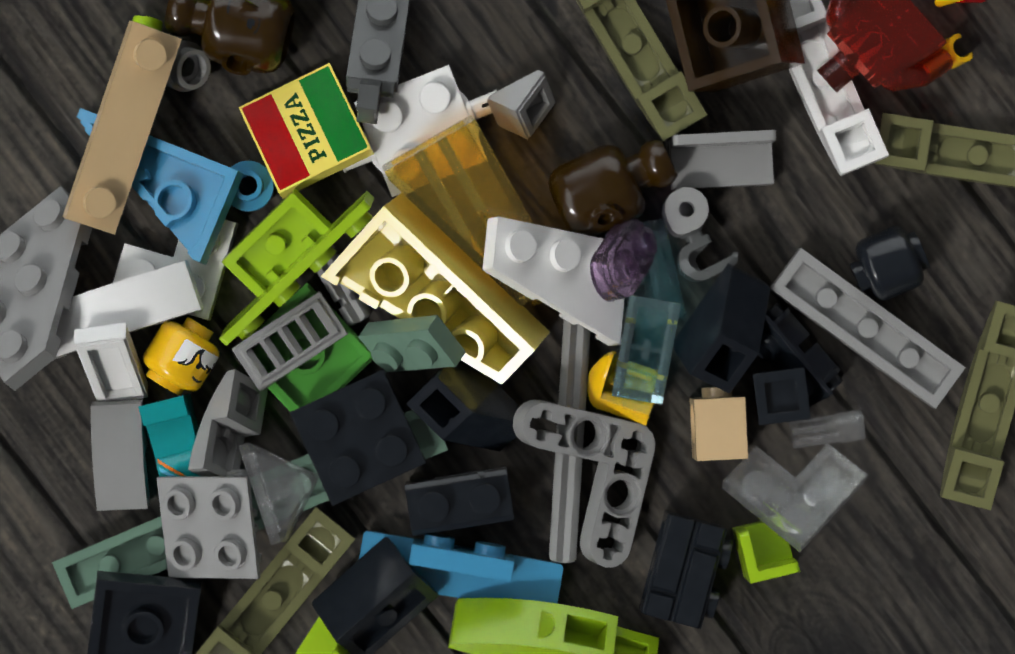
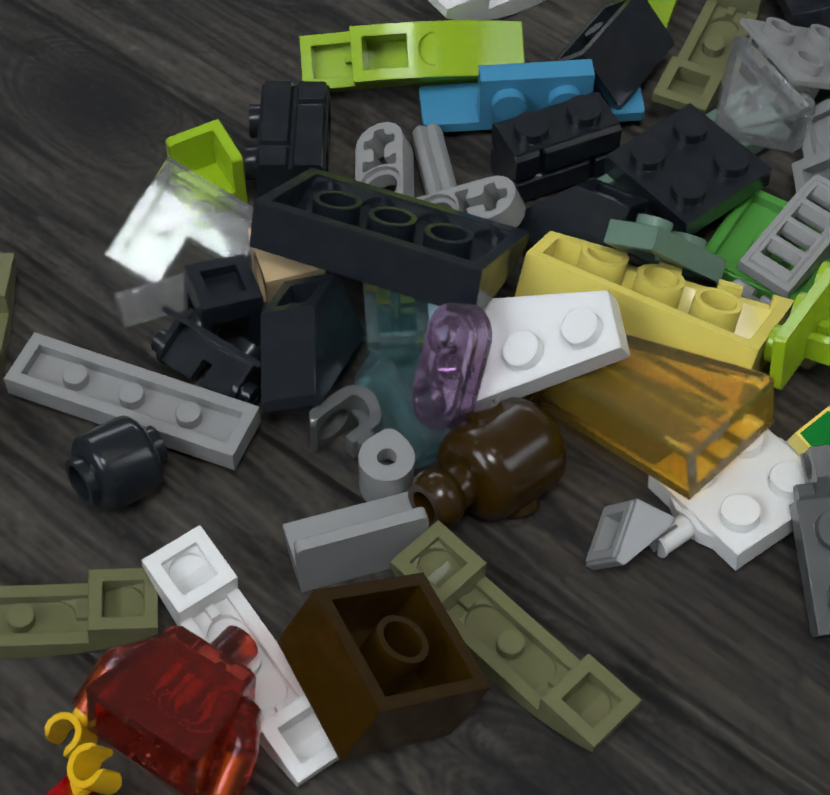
camera: 165 degrees right, 35 degrees down
none -> black slope [249,168,530,317]

